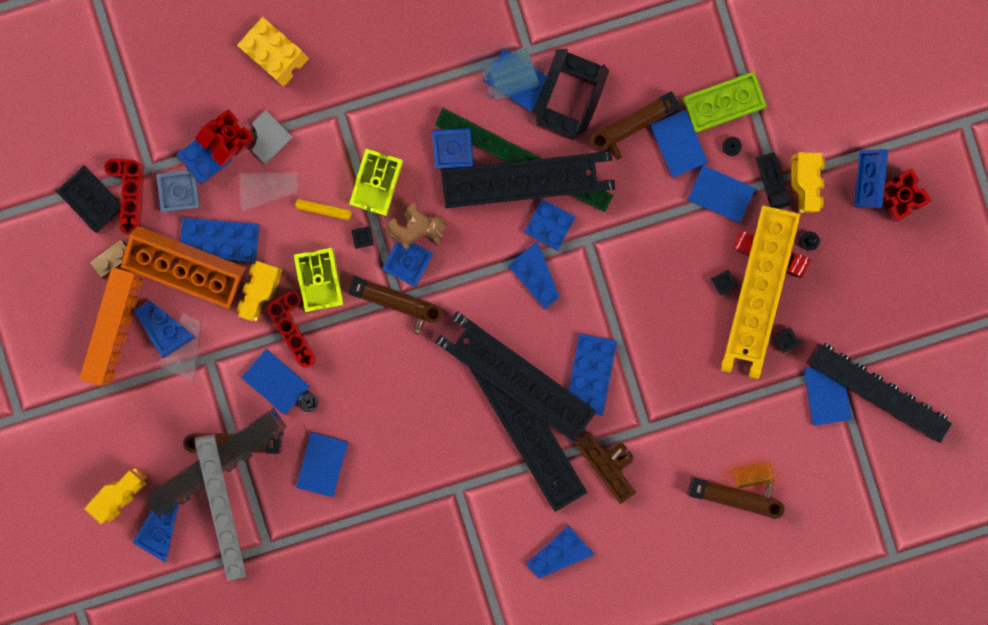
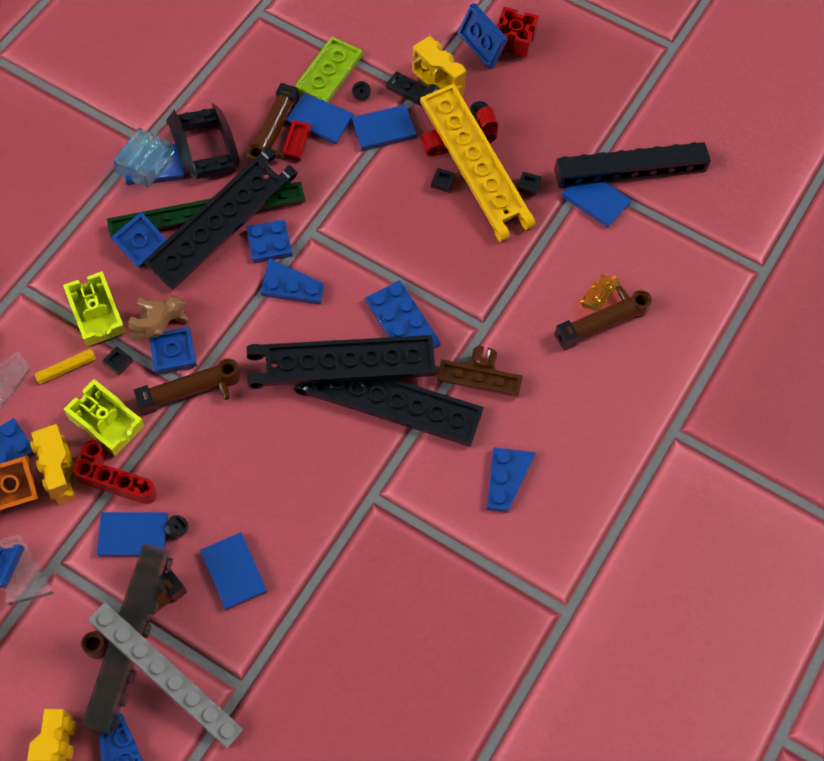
camera: 45 degrees left, 25 degrees down
none -> red tile [282,120,312,161]

